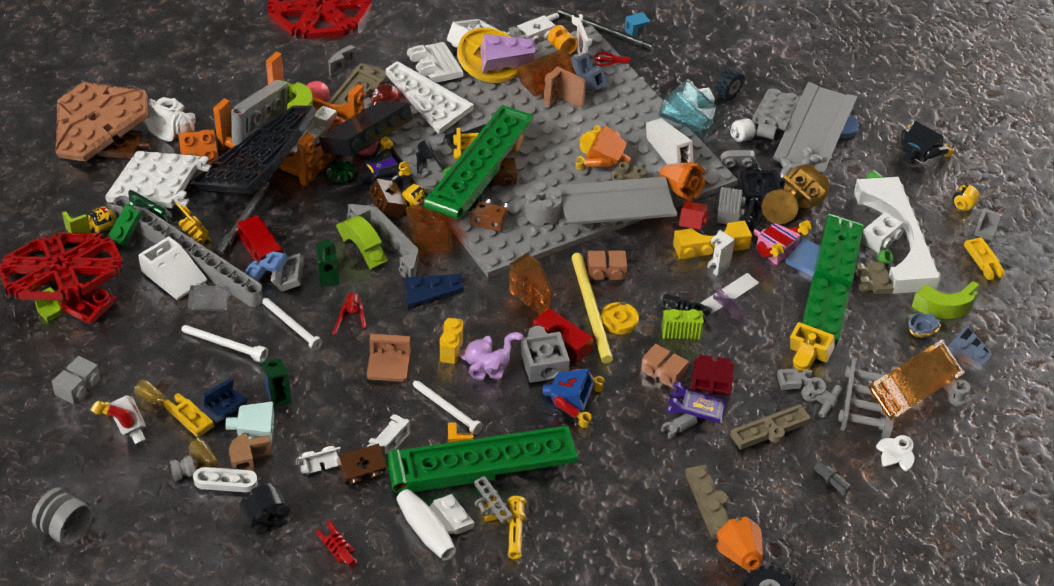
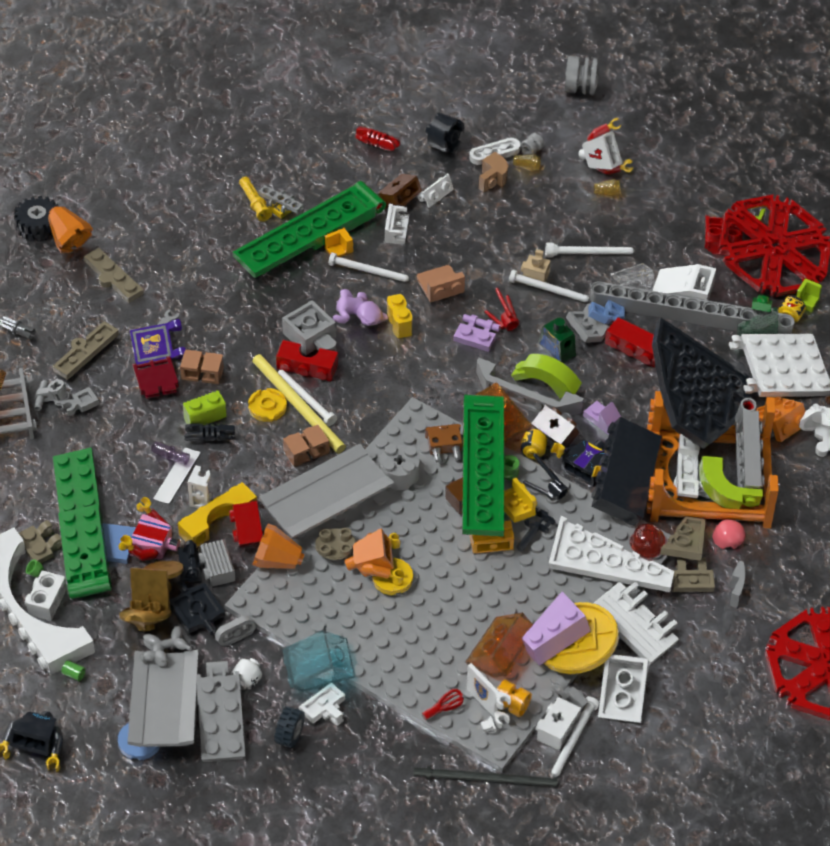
camera: 155 degrees right, 5 degrees up
light grey piece [52,356,100,404] -> none
yellow hinge [163,393,214,438] -> none
yellow hinge [175,202,212,245] -> none
dark blue bracket [200,378,248,423] -> none
light aqua torso [226,402,274,445] -> none
dark green torso [261,358,292,407] -> none
white plate [397,489,475,561] -> none
dark blue wing [405,274,464,310] -> none
clear orange slope [509,253,553,315] -> none
blue torso [543,368,604,428] -> none
nougat bracket [544,66,586,107] -> none
sand blue brick [571,53,608,91] -> none
dark azure panel [625,12,650,37] -> none
white slope [646,118,693,164] -> none
yellow brick [790,322,835,372] -> none
none -> white bar [278,370,337,426]
none -> lavender plate [453,314,500,352]
none -> tan brick [521,249,551,282]
none -> lavender slope [583,401,621,435]

